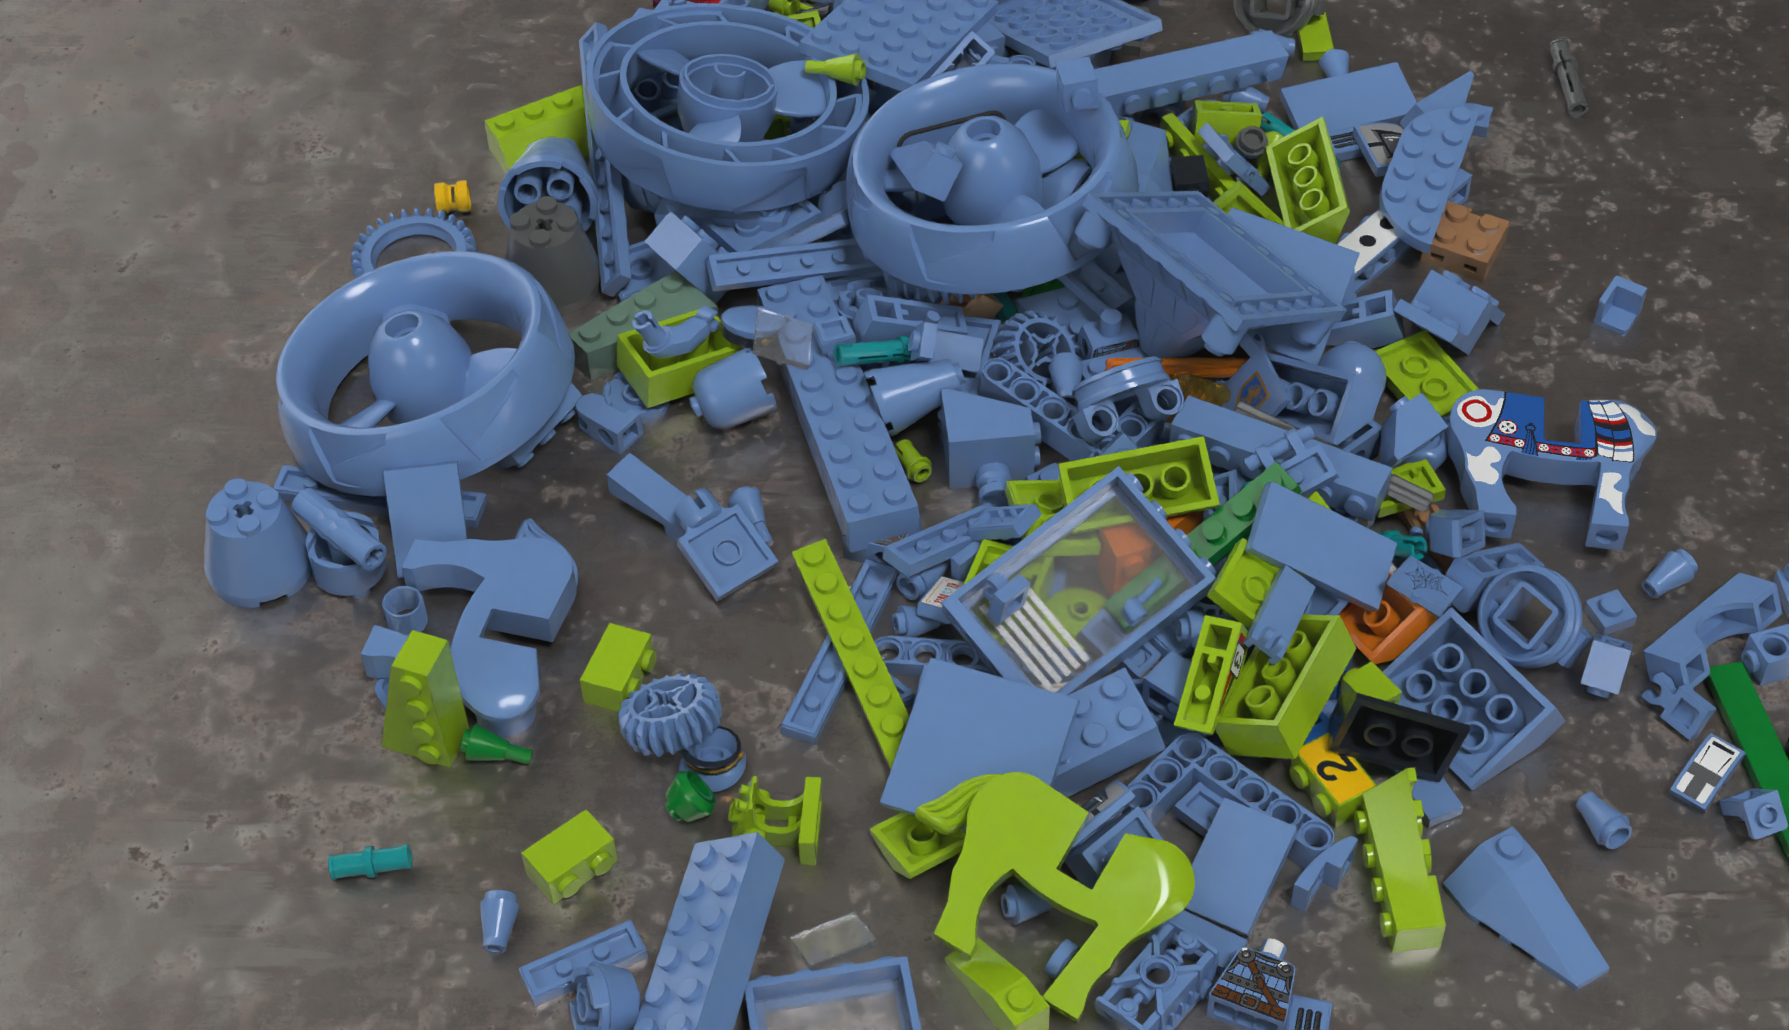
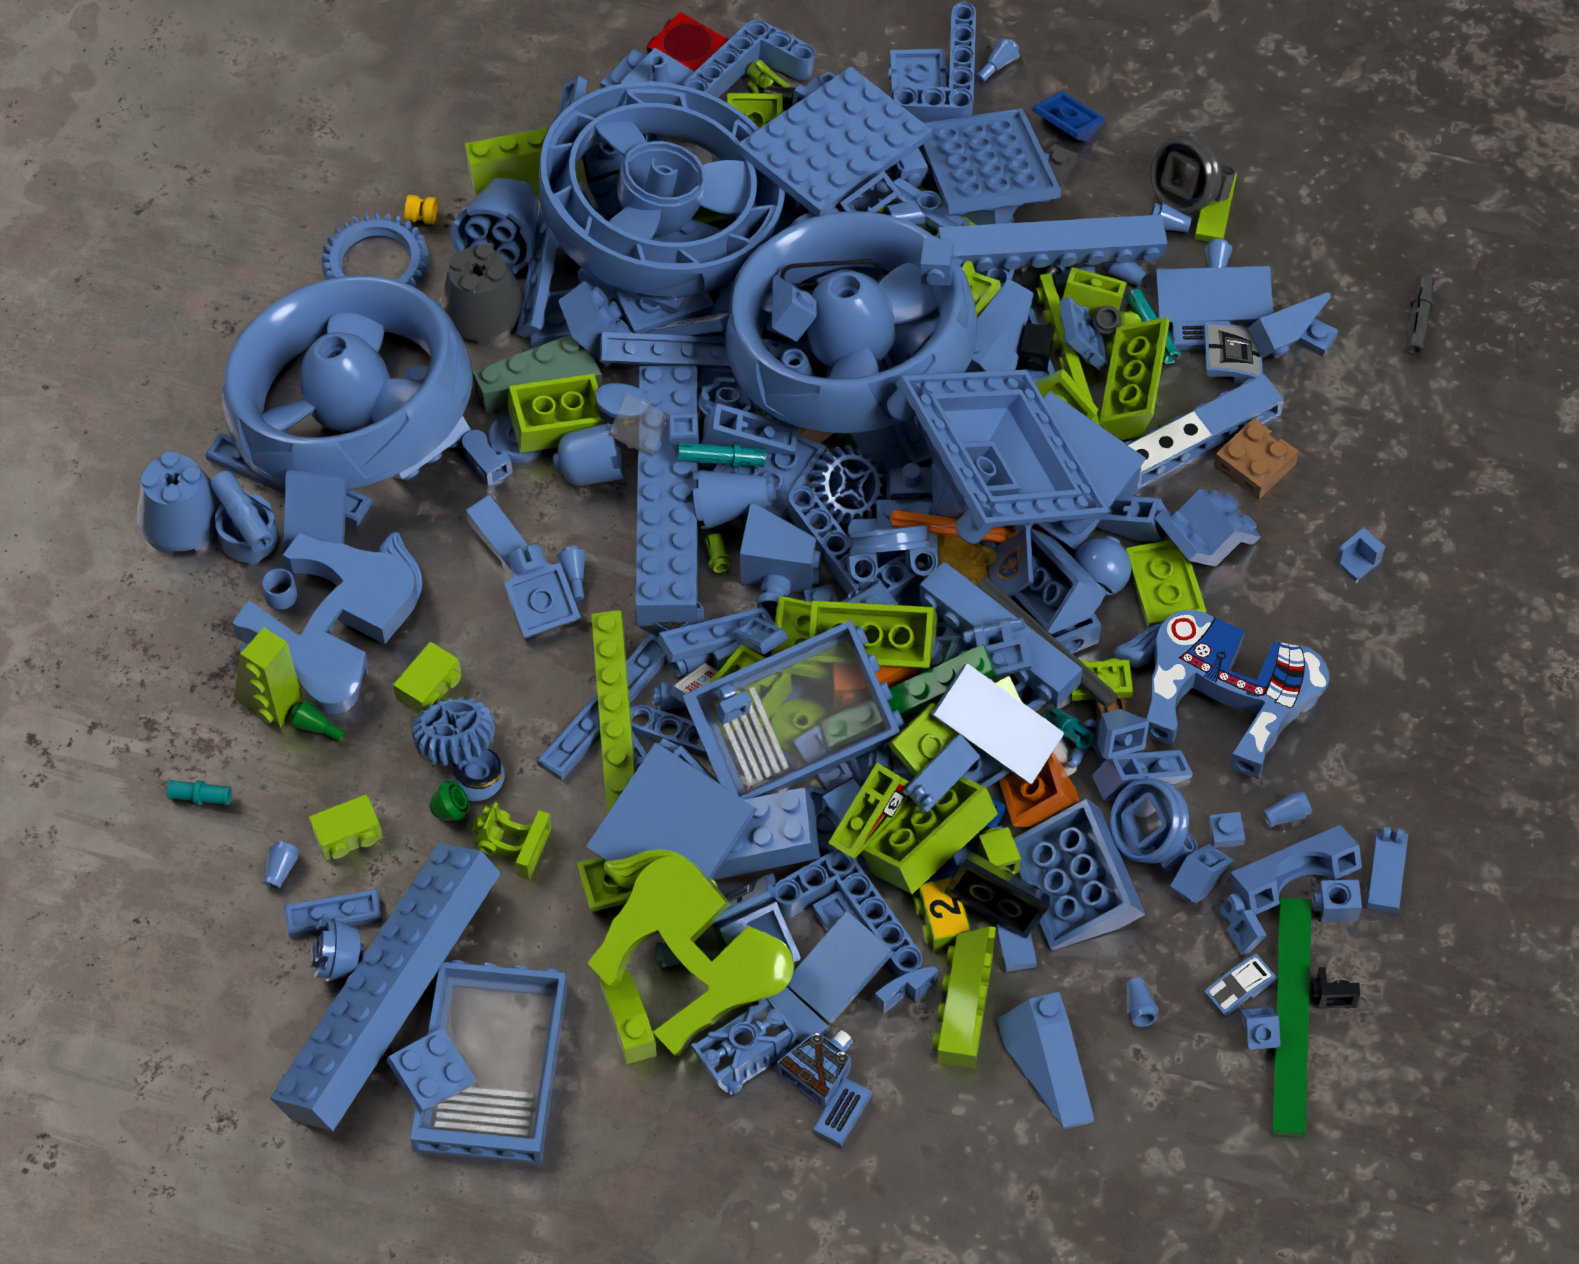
camera: 15 degrees right, 10 degrees up
medium blue arm [632,305,719,358] -> none
clear piece [789,912,878,971] -> none
lime cone [805,53,866,86] -> none
medium blue bracket [908,322,984,373] -> none
medium blue tile [1044,939,1080,980] -> none
medium blue cone [1048,352,1083,406] -> none
medium blue hand [1121,578,1163,627] -> none
medium blue plate [1379,106,1480,254] -> none
medium blue slope [1380,393,1449,469] -> none
medium blue piece [1386,555,1464,617] -> none

